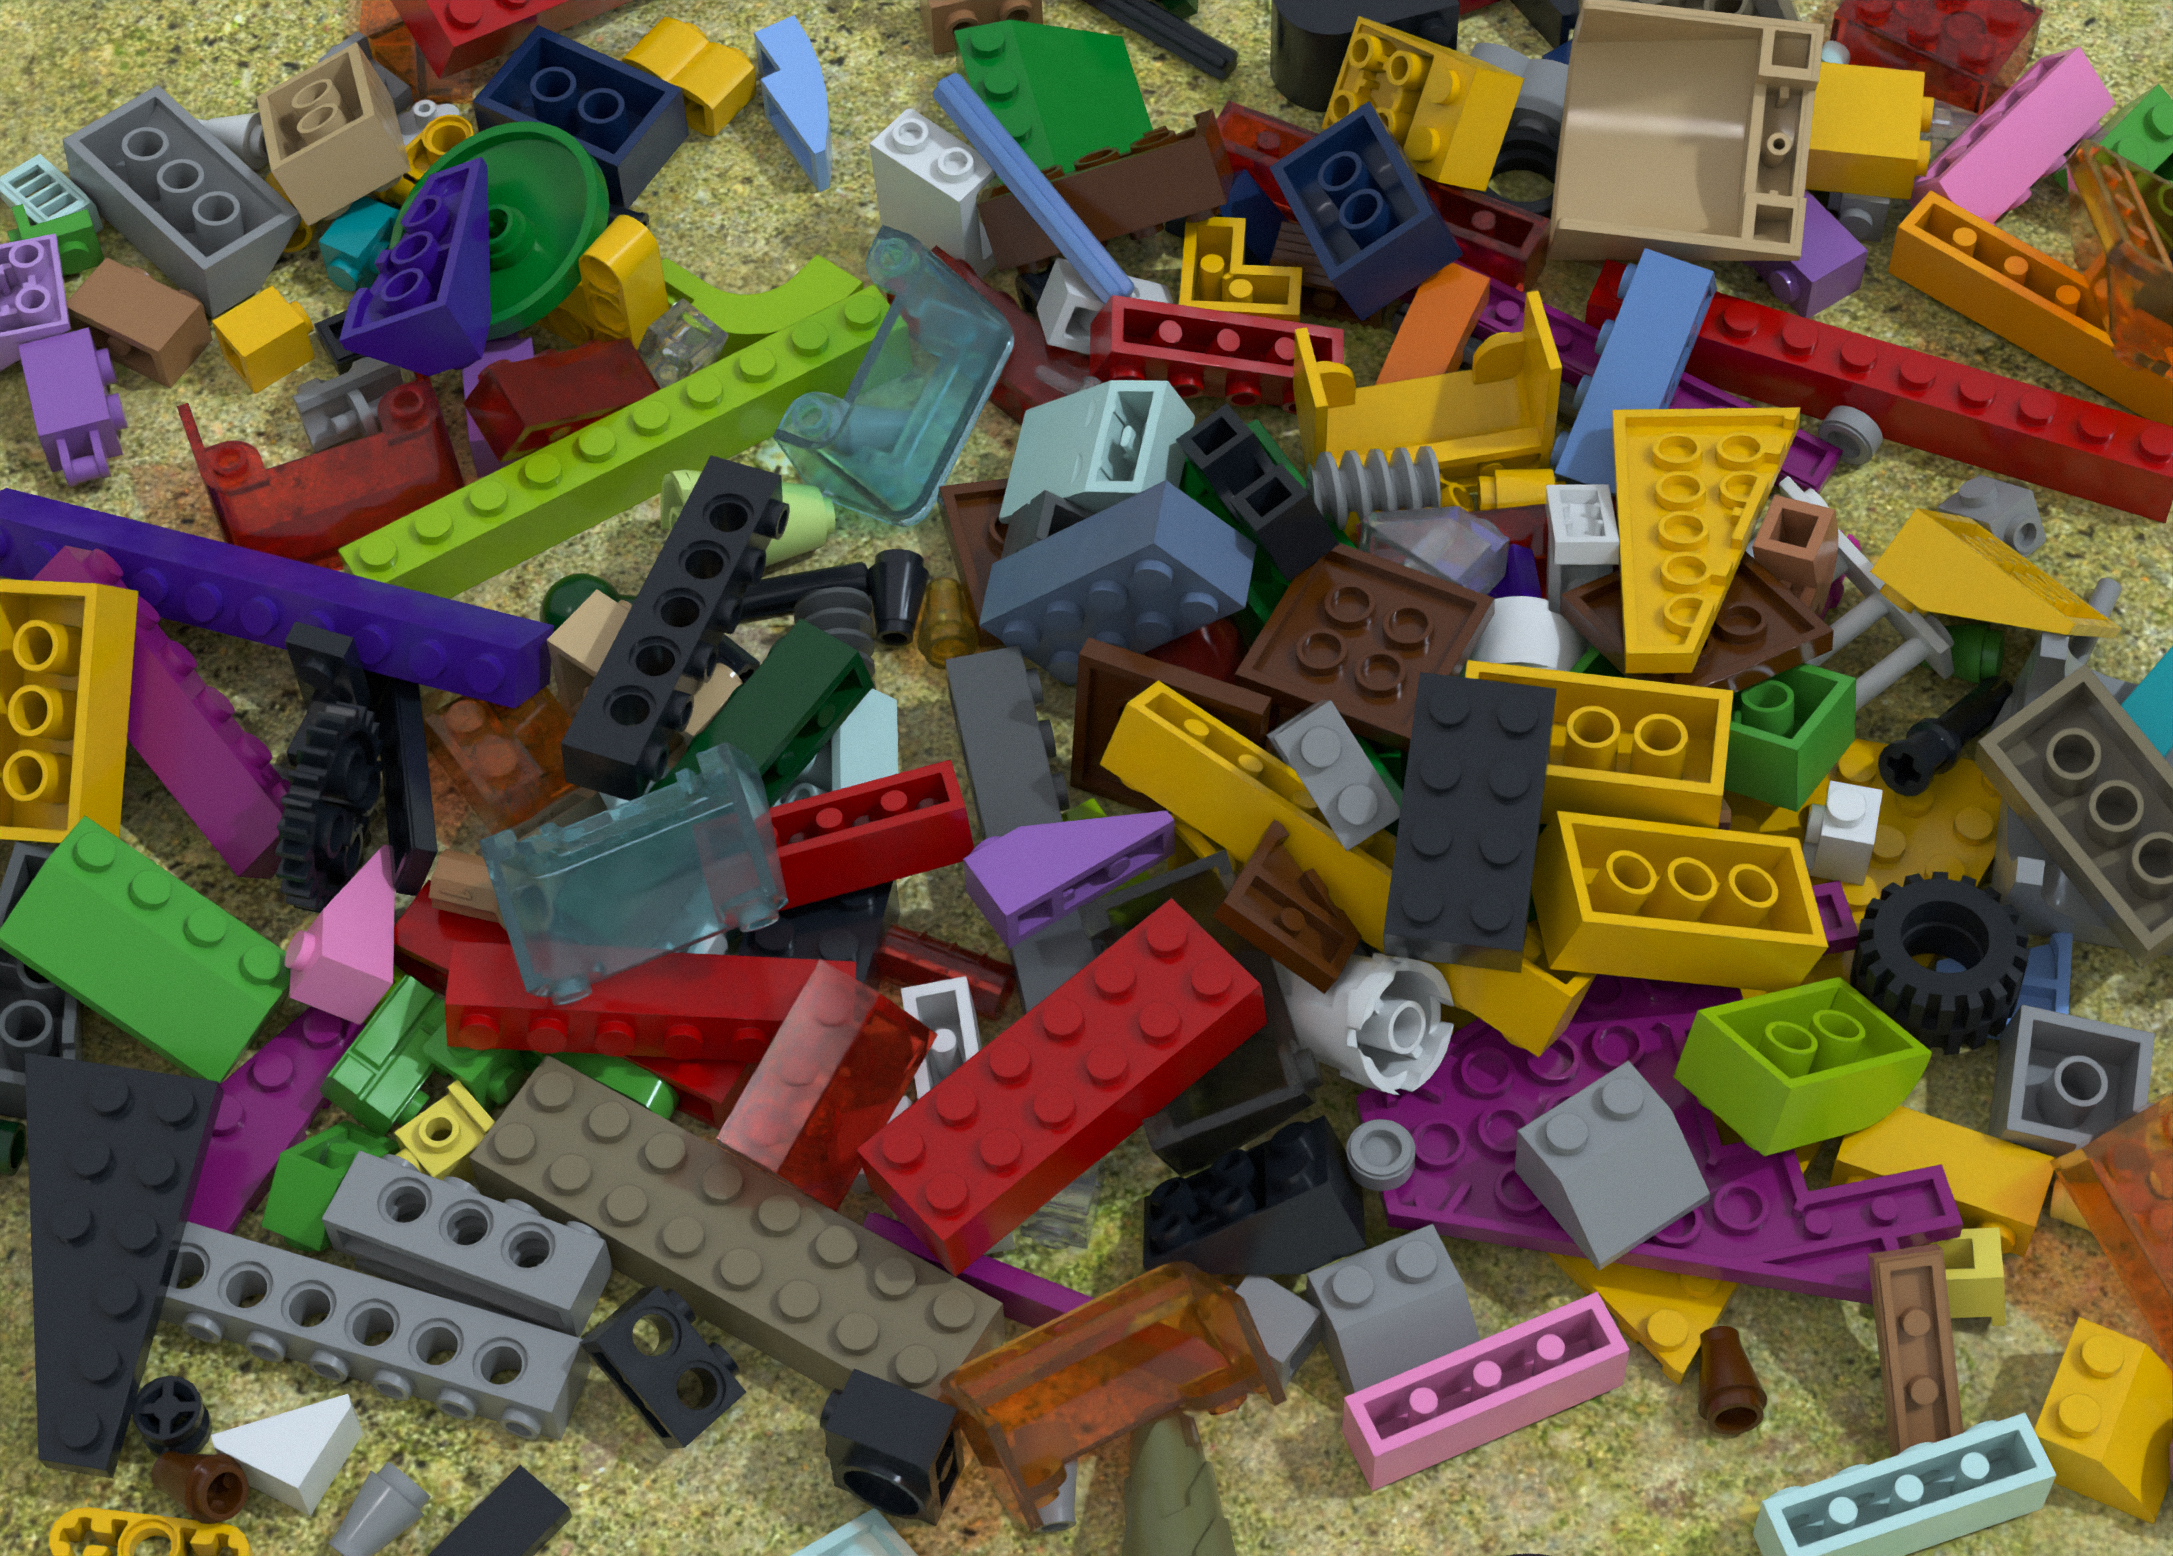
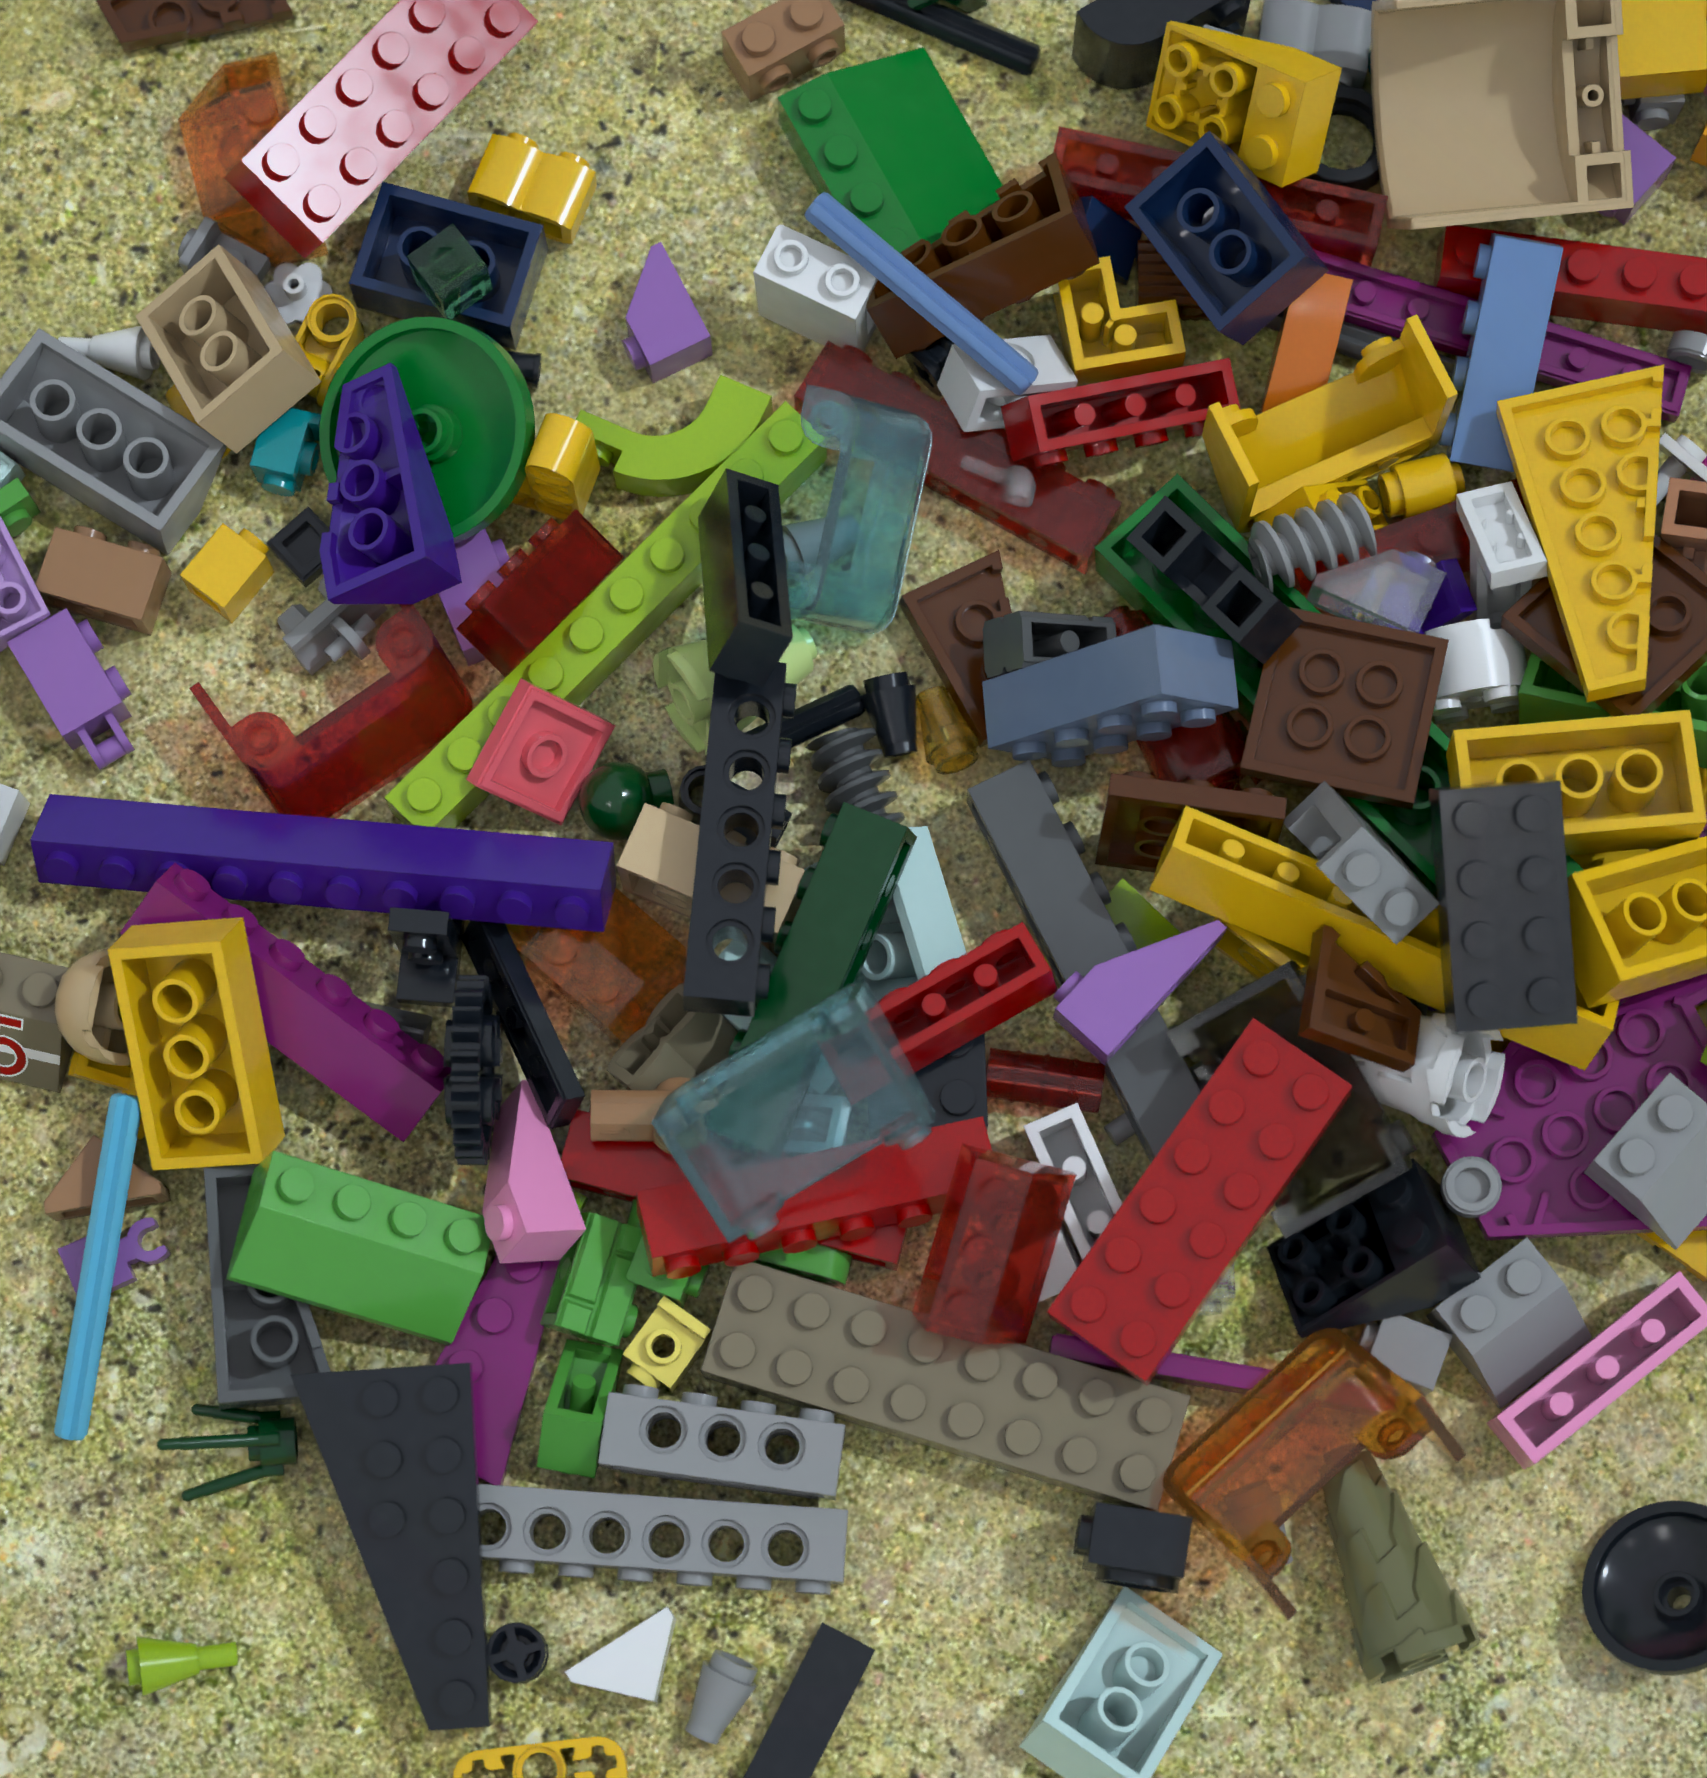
camera: 15 degrees left, 20 degrees up
reddish brown cone [151,1451,249,1524] -> none
black brick [579,1285,746,1449] -> none
clear brick [627,298,729,393] -> none
light blue slope [754,15,833,192] -> none
light aqua slope [999,380,1195,524] -> none
none -> clear green brick [407,223,493,320]
none -> coral tile [466,678,615,825]
none -> medium lavender slope [622,242,713,384]
none -> black brick [698,468,793,687]

